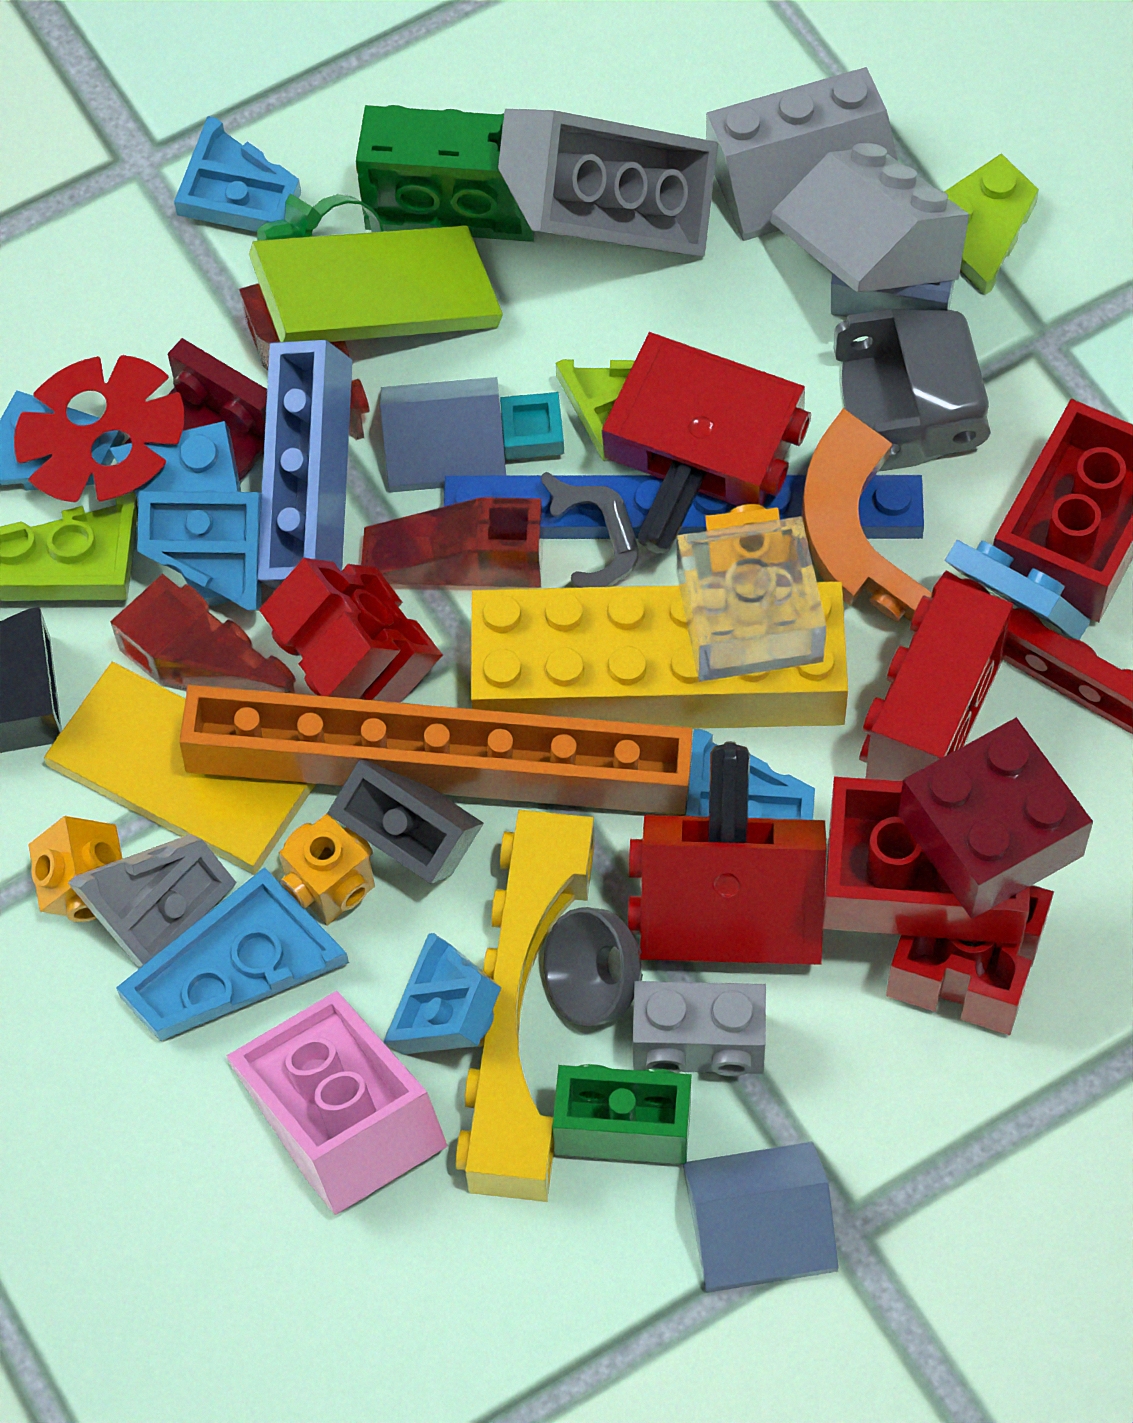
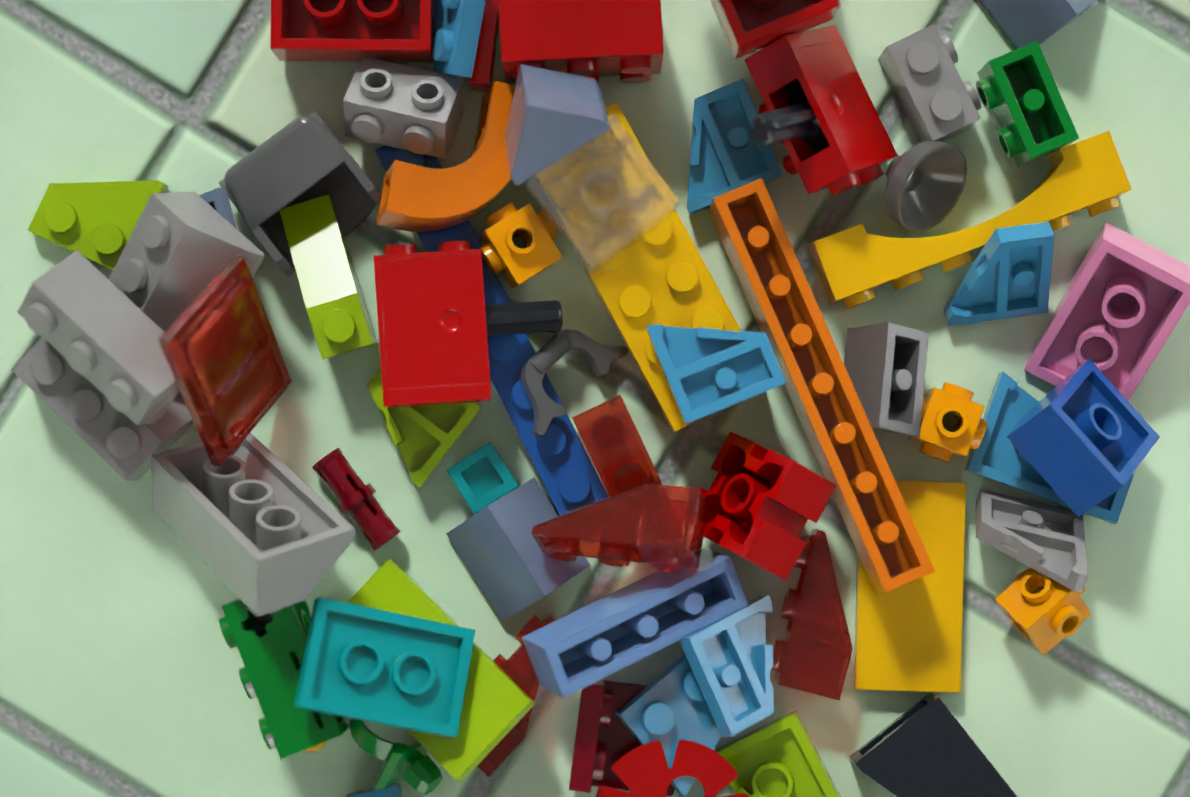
camera: 125 degrees left, 25 degrees up
none -> light grey slope [17,250,197,425]
none -> clear red piece [158,255,292,467]
none -> lime slope [280,194,378,360]
none -> teal plate [294,597,475,738]
none -> dark red pin [312,448,401,552]
none -> light grey brick [343,56,463,159]
none -> sand blue slope [505,64,610,186]
none -> clear red slope [531,483,708,572]
none -> dark azure wing [646,324,786,424]
none -> blue slope [1007,359,1160,517]

